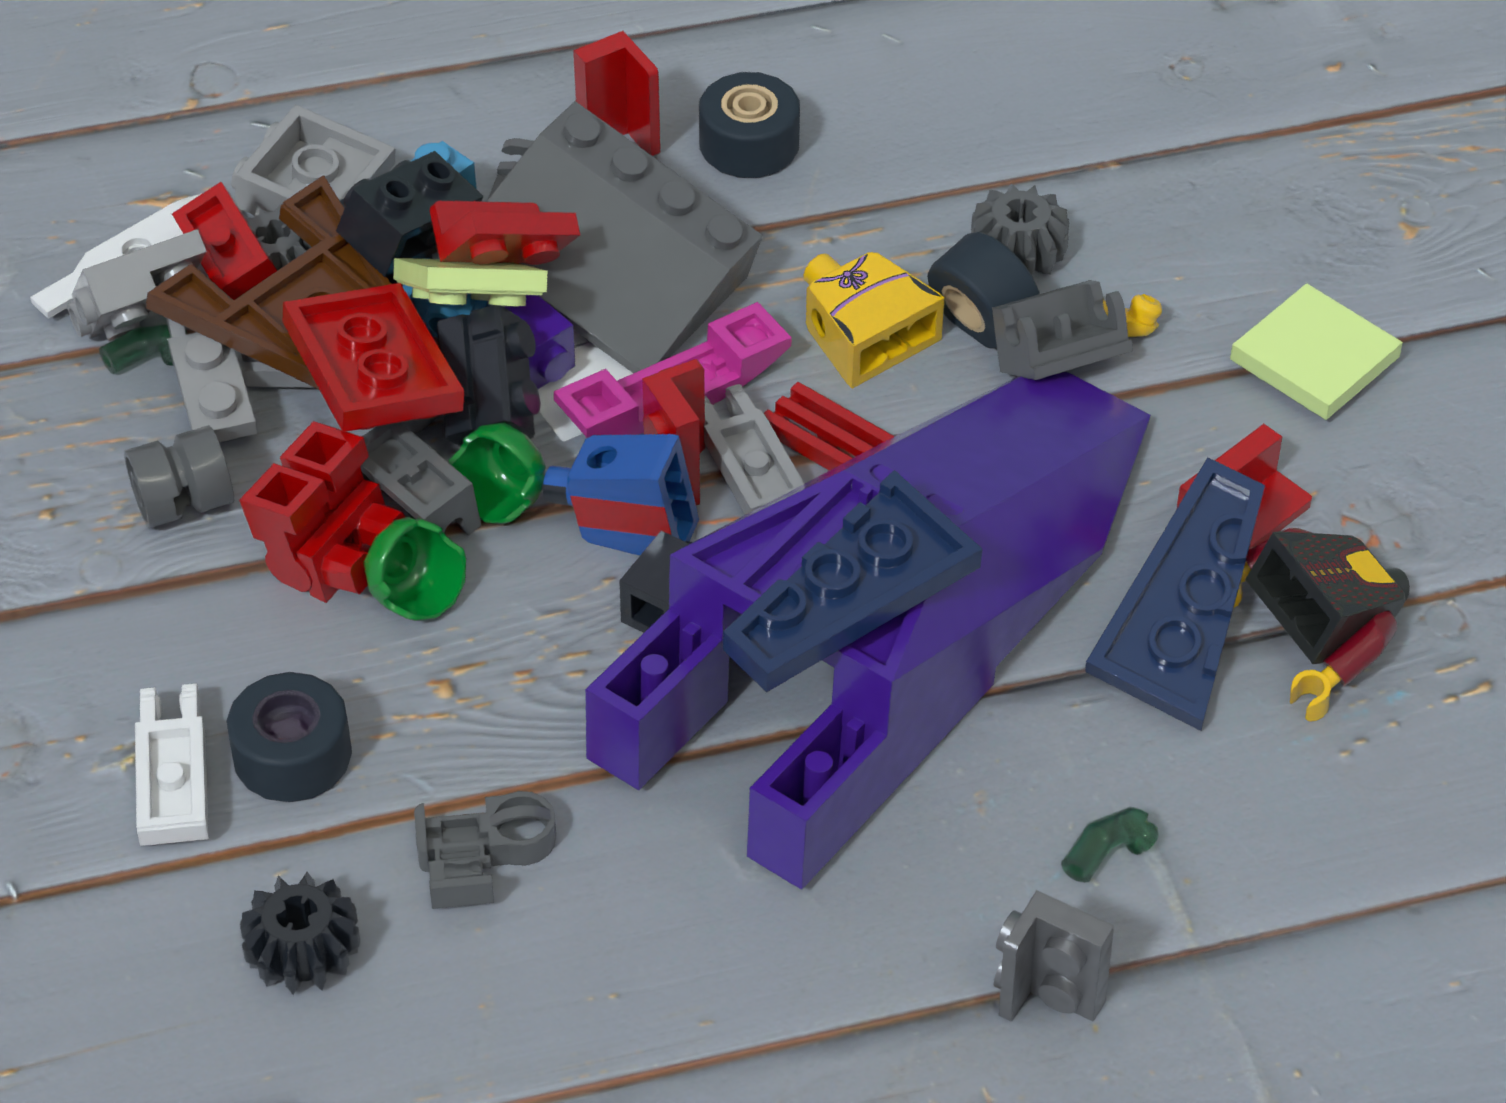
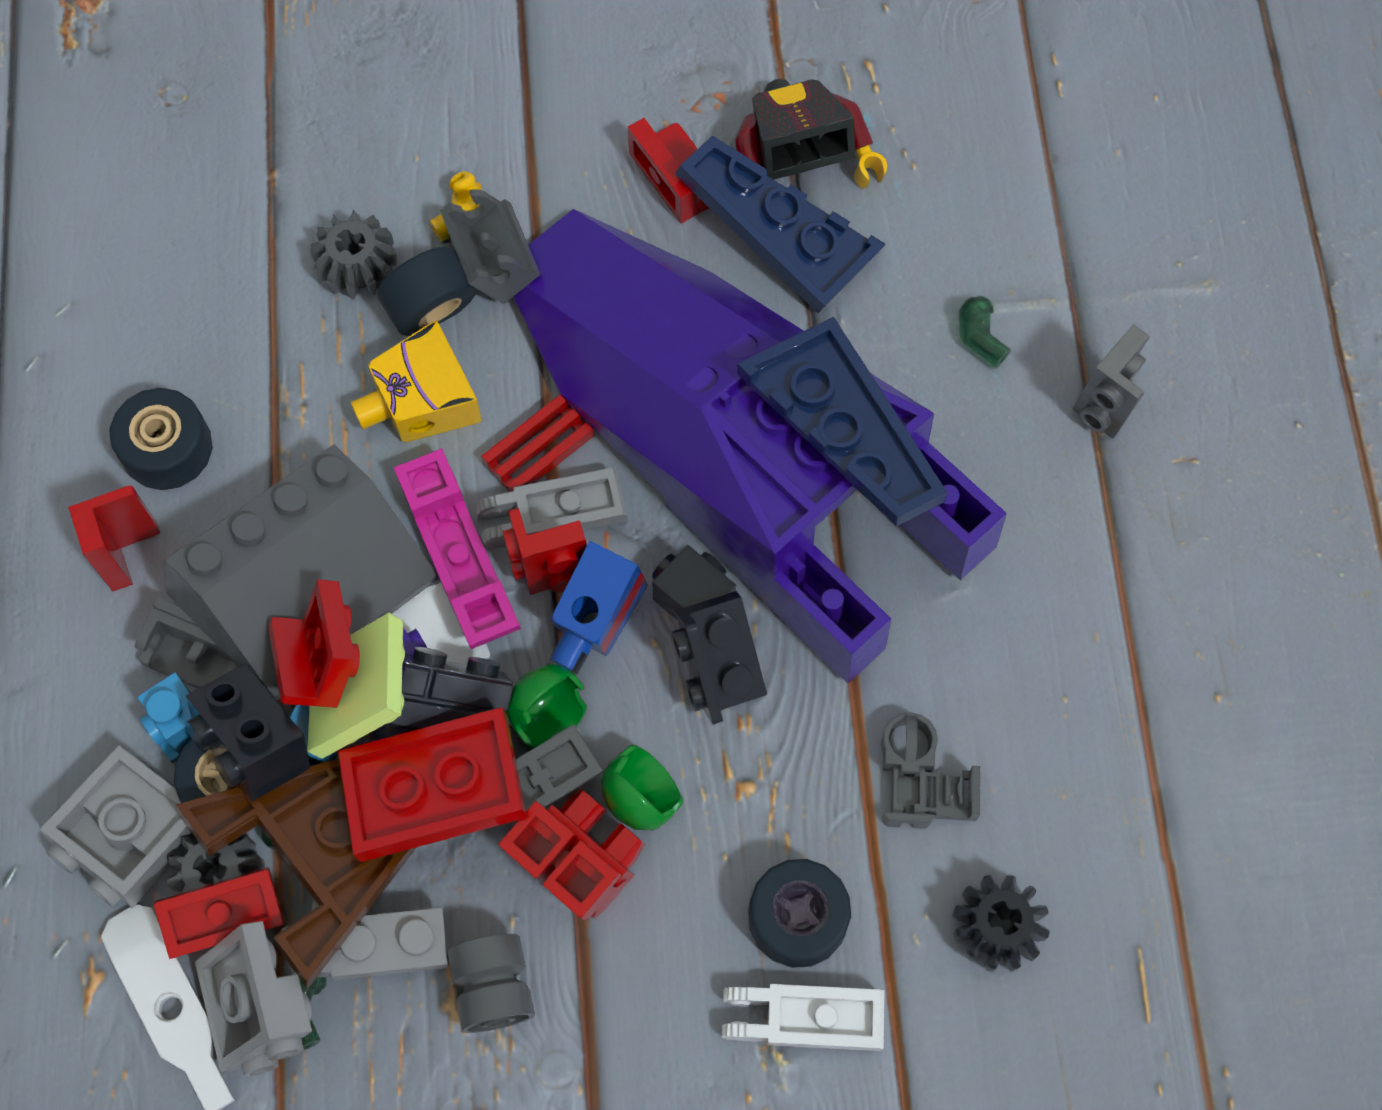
camera: 80 degrees left, 20 degrees up
yellowish green tile [1230,283,1403,420] -> none
none -> black bracket [671,591,767,725]

